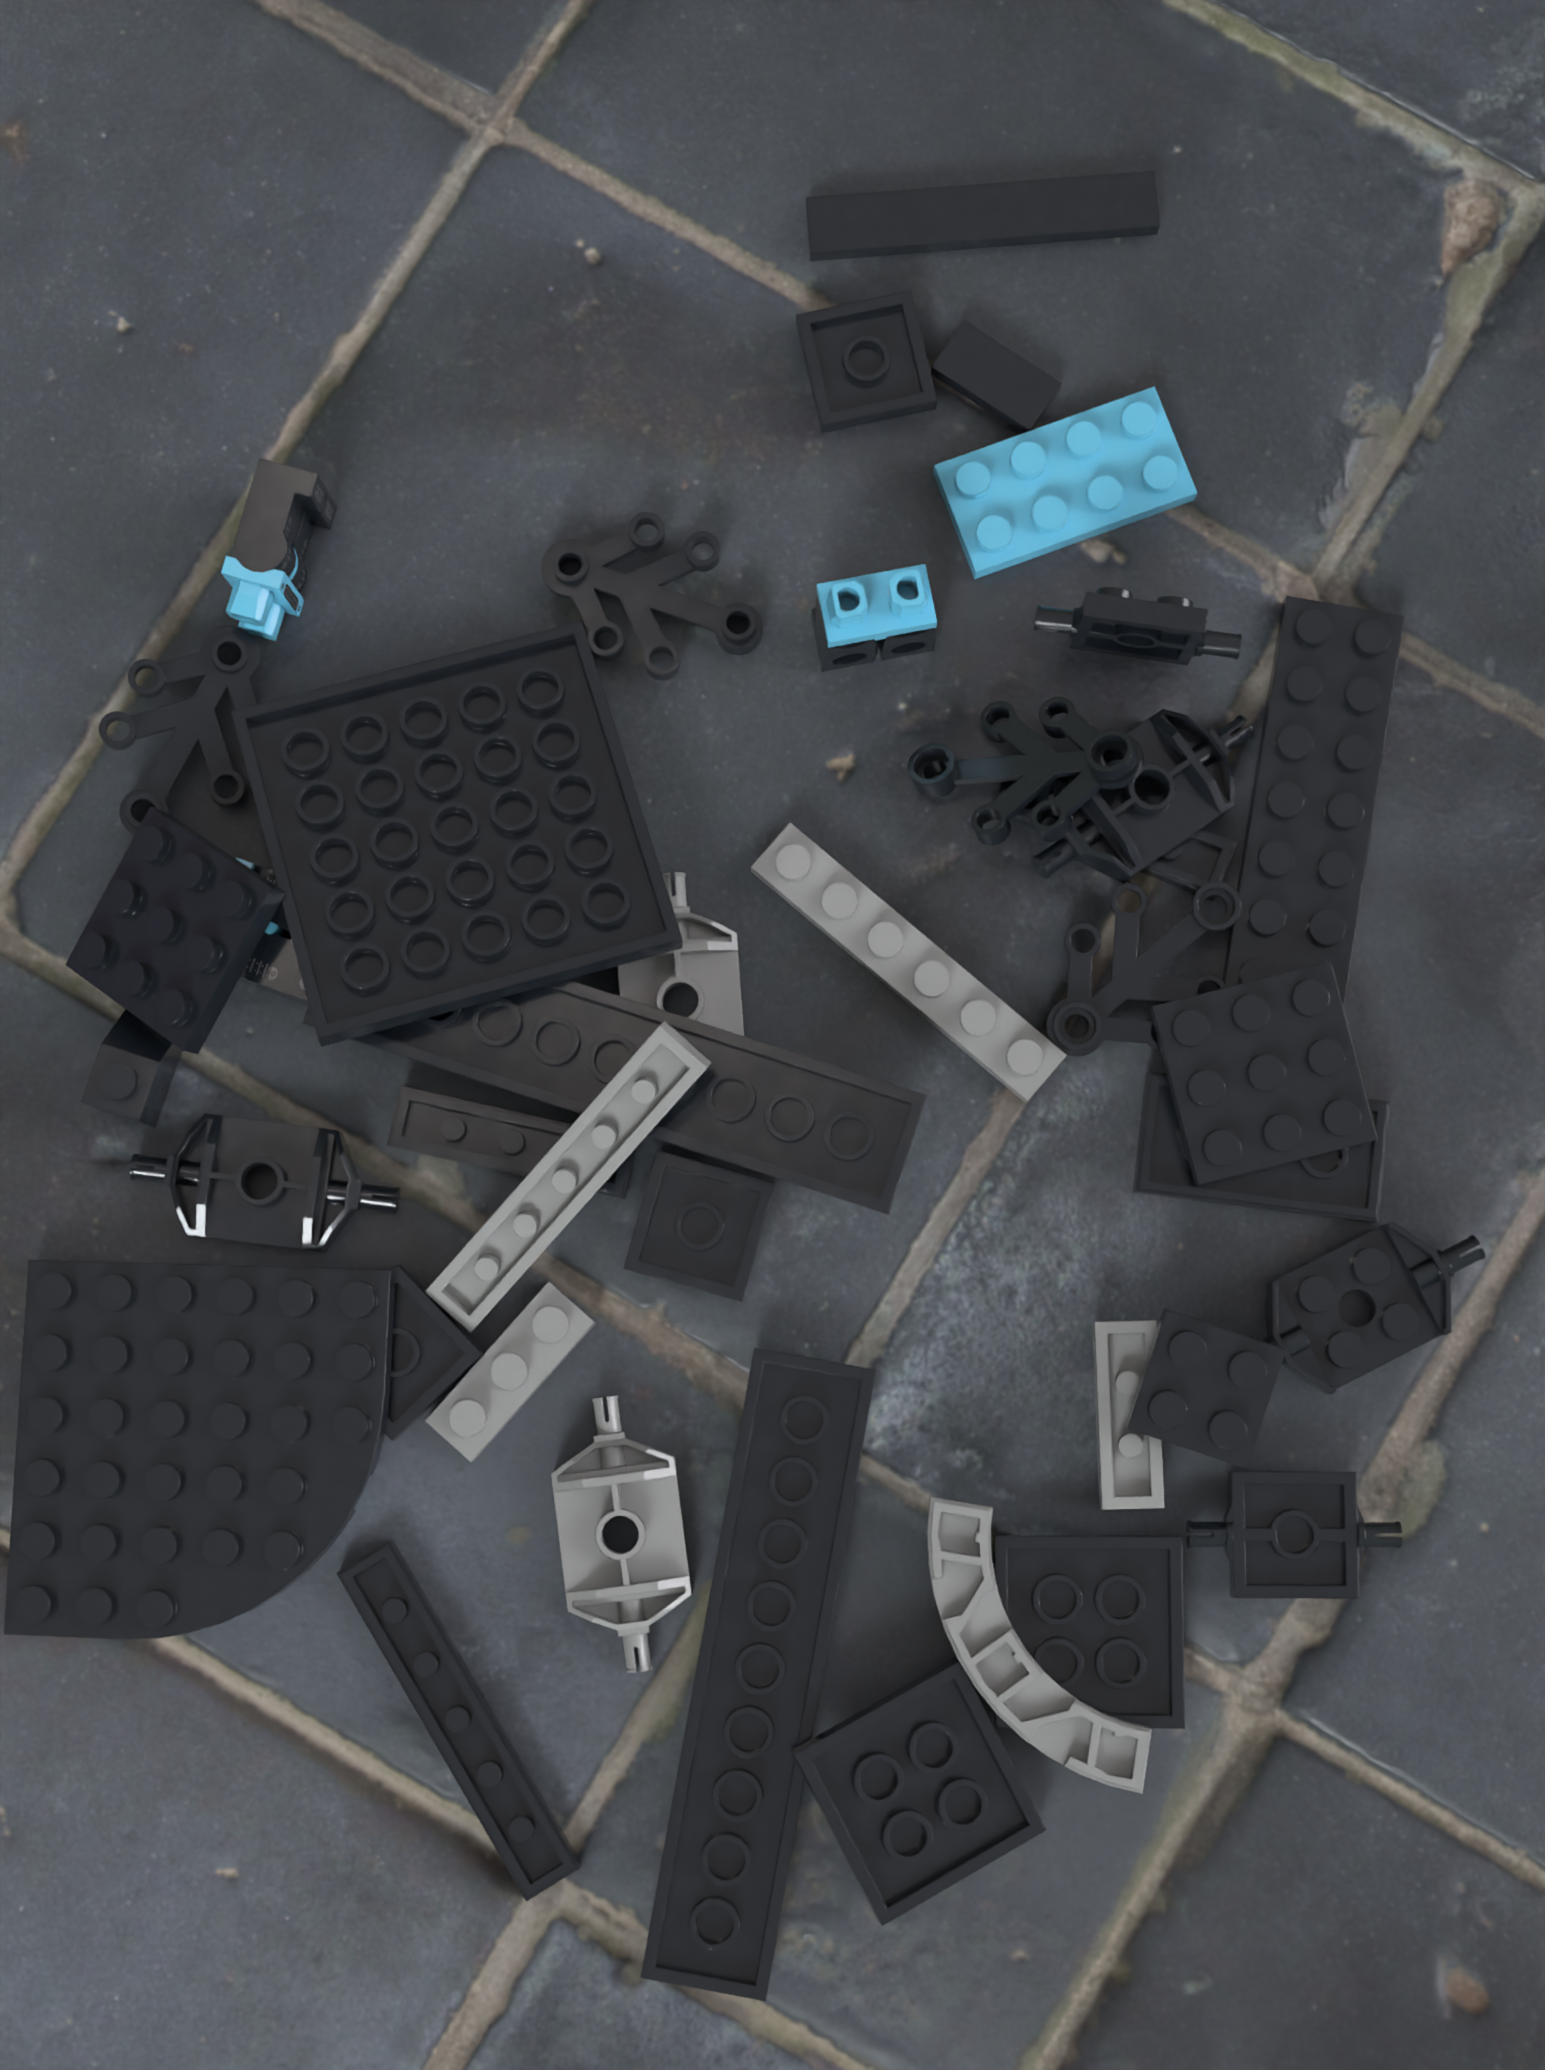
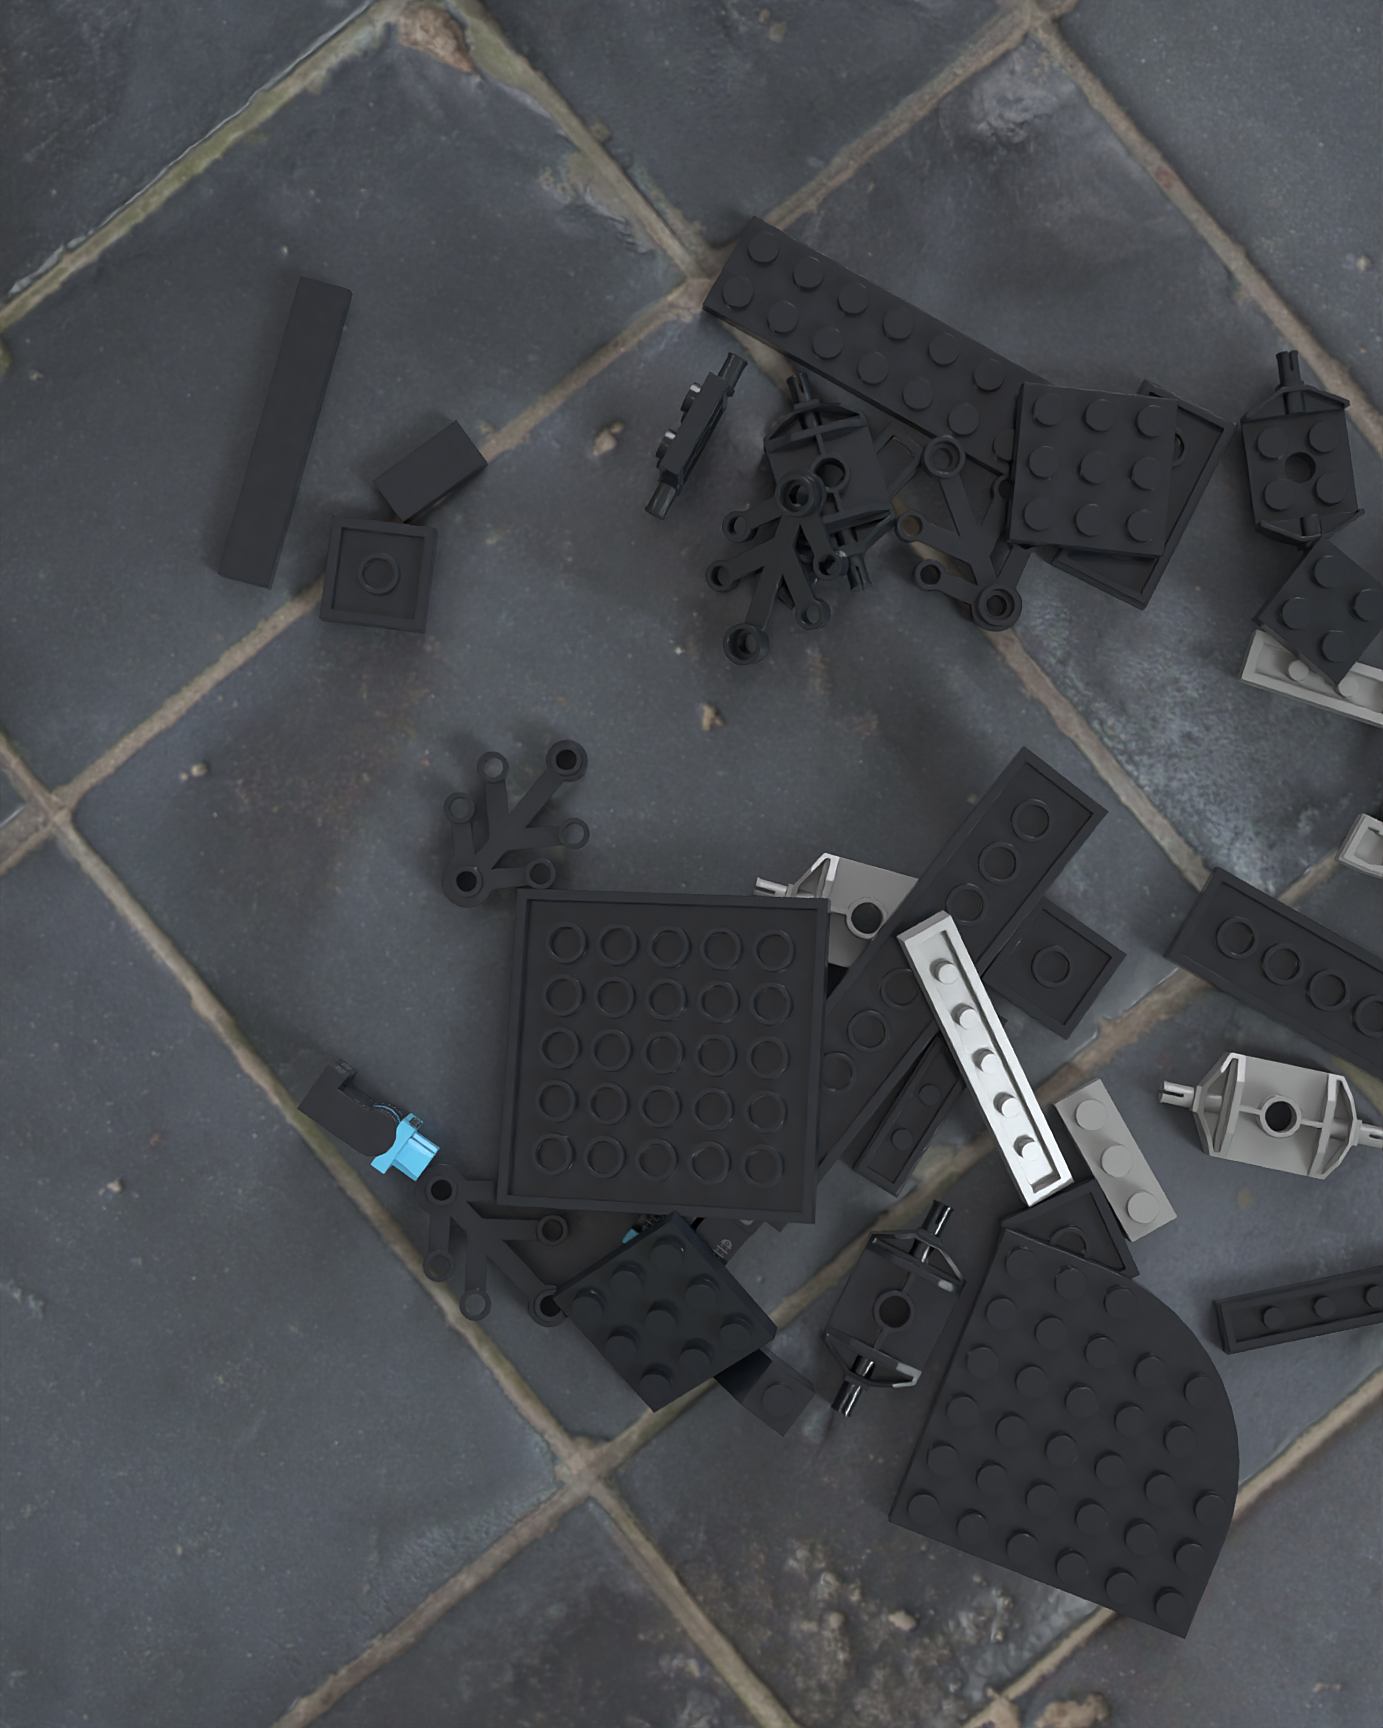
camera: 70 degrees left, 5 degrees up
light grey plate [751,823,1067,1103] -> none
medium azure hips [811,564,937,672] -> none
medium azure plate [933,386,1197,580] -> none

